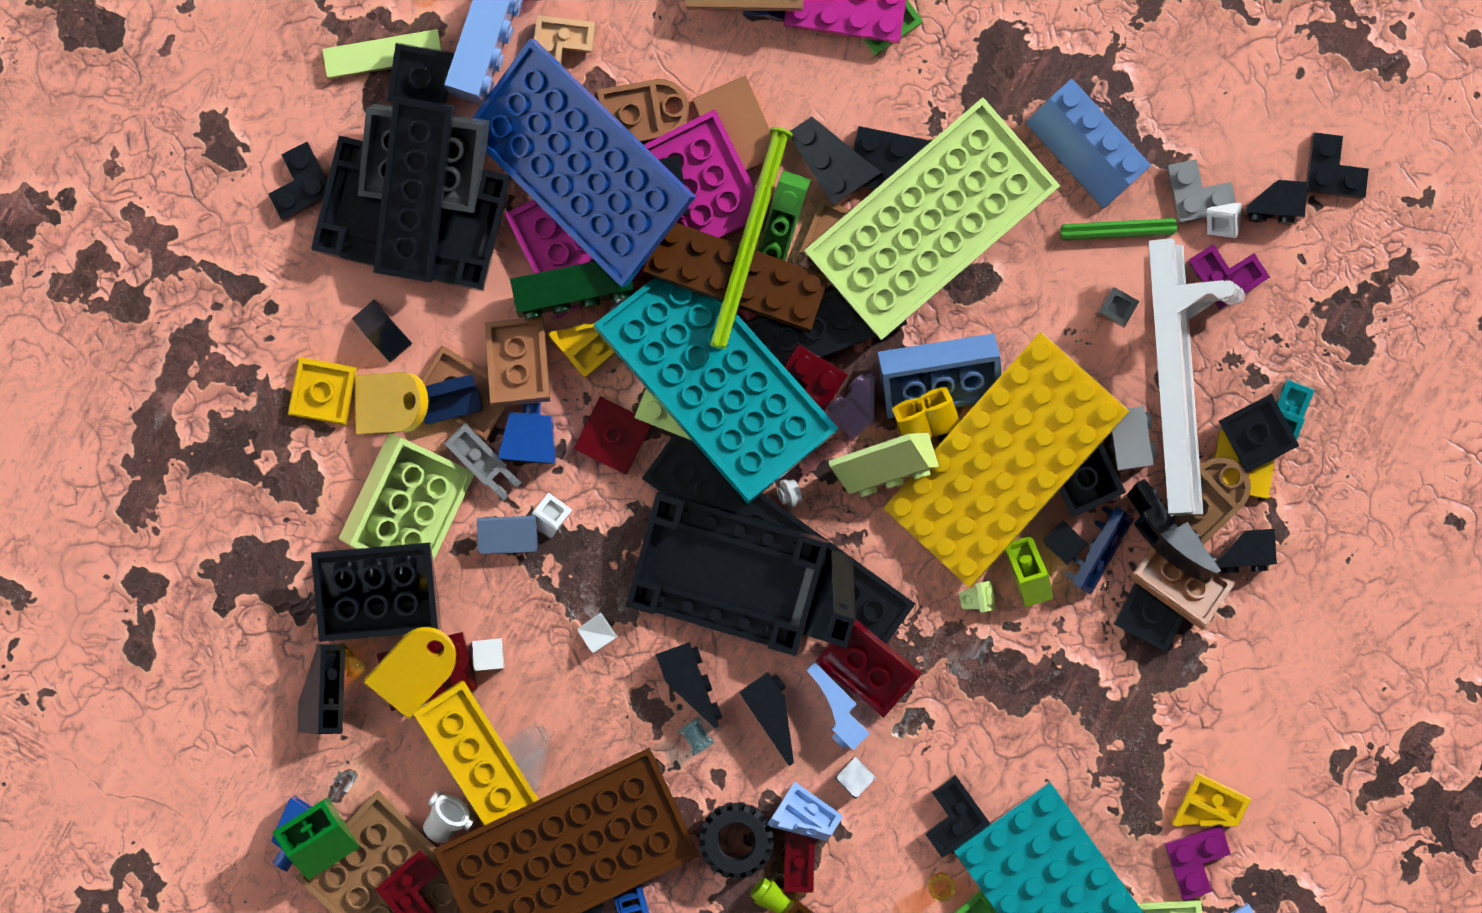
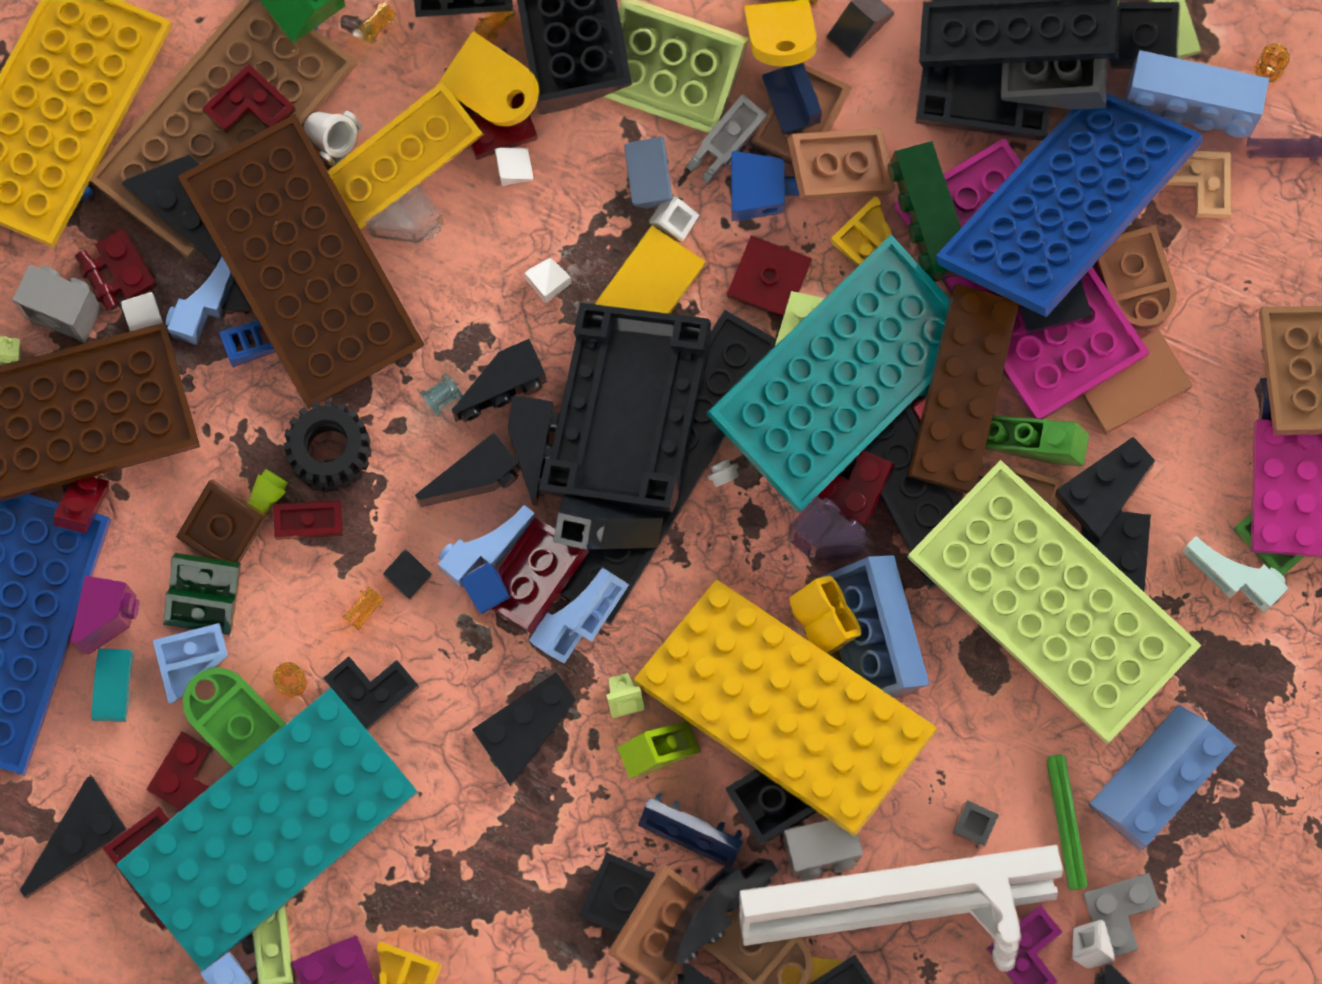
camera: 85 degrees right, 10 degrees down
lime axle [710,127,793,350] -> none
light blue wing [767,782,843,841] -> none
yellowish green slope [828,433,939,497] -> none
black slope [1043,520,1088,566] -> none
none -> clear yellow pin [342,586,384,630]
none -> clear yellow pin [356,1,397,43]
none -> blue slope [461,563,510,615]
none -> black wing [472,672,576,787]
none -> black slope [508,395,559,506]
none -> light blue slope [529,568,629,664]
none -> yellow tile [595,226,706,314]
none -> light aqua slope [1182,536,1289,613]

